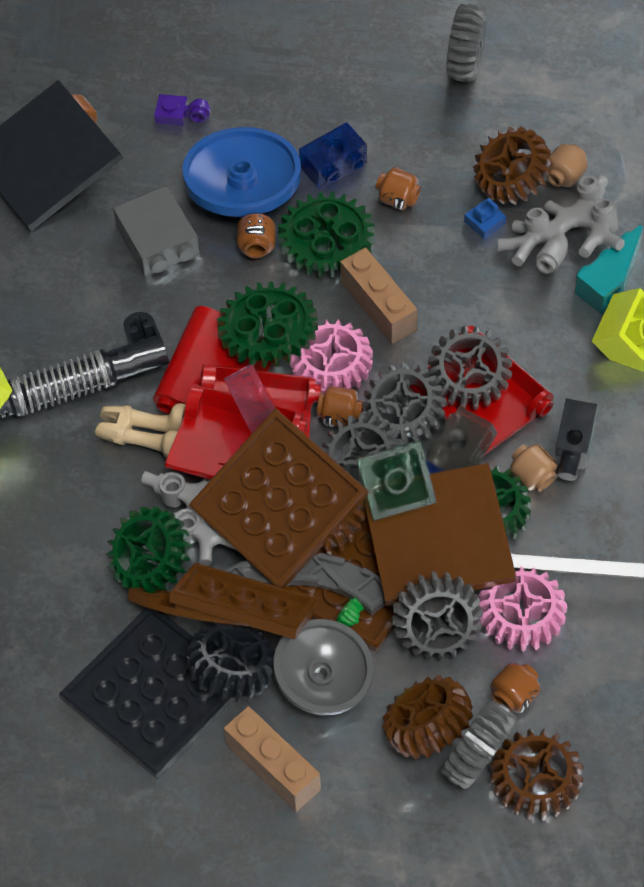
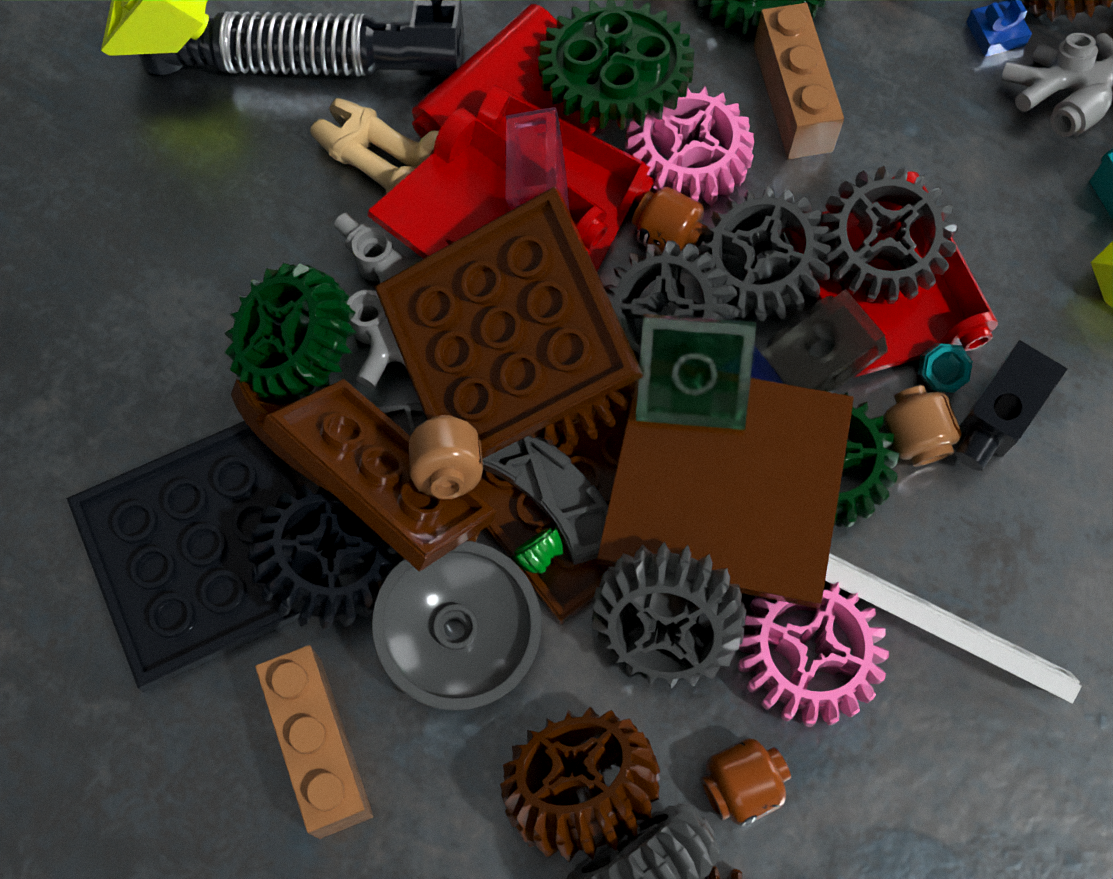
camera: 20 degrees right, 10 degrees up
none -> medium nougat head [409,415,483,499]
none -> teal tile [918,343,973,393]

